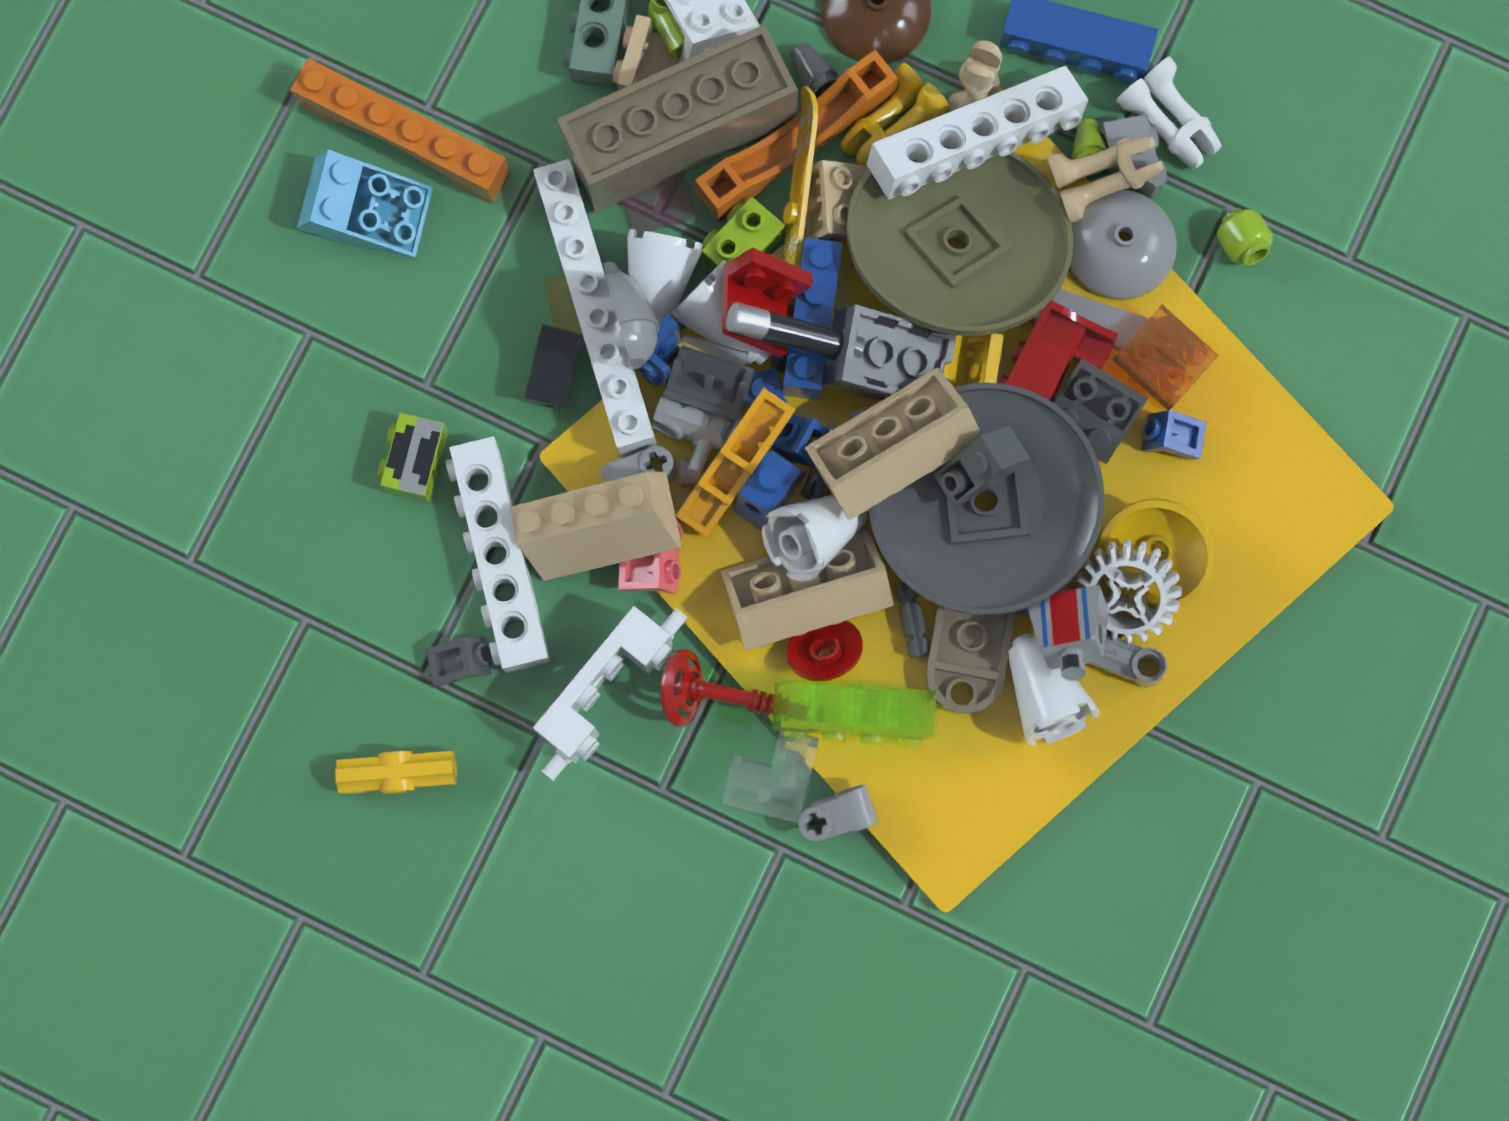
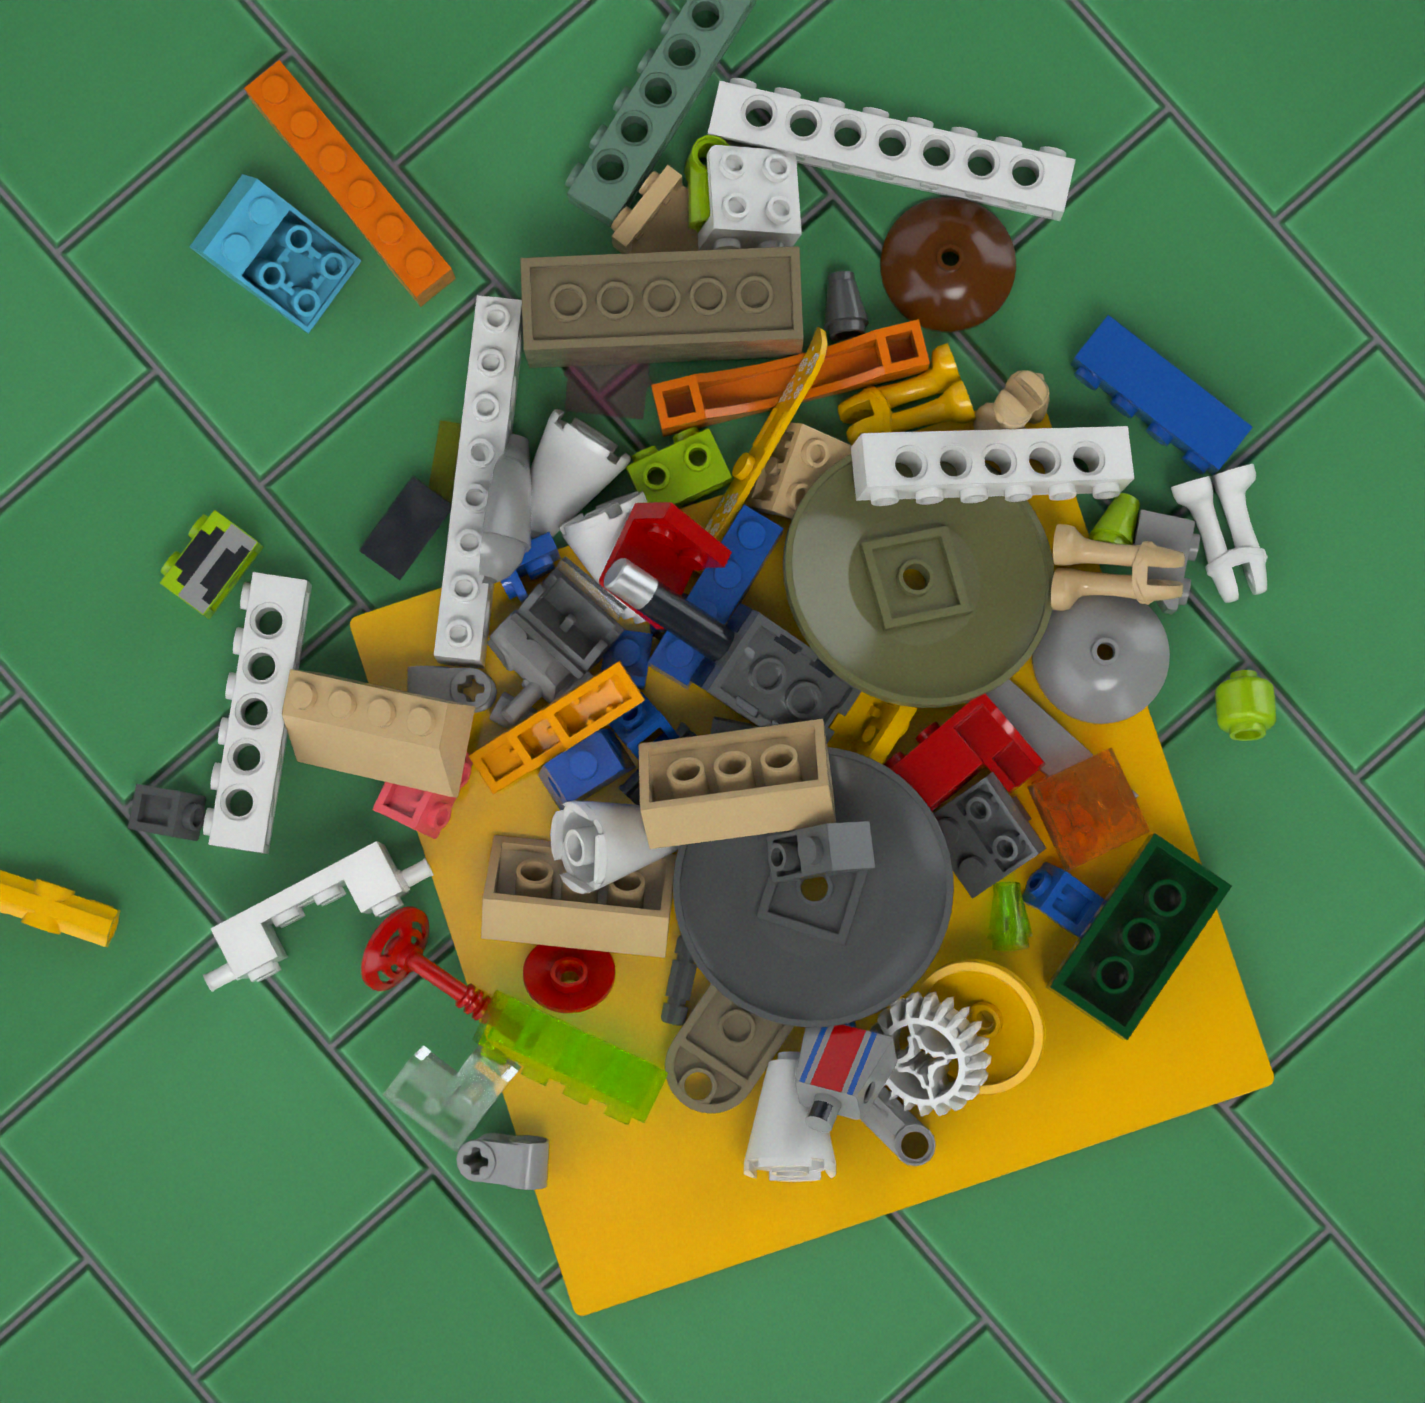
camera: 25 degrees right, 5 degrees up
none -> clear neon green cone [987,882,1033,951]
none -> dark green brick [1046,833,1232,1040]

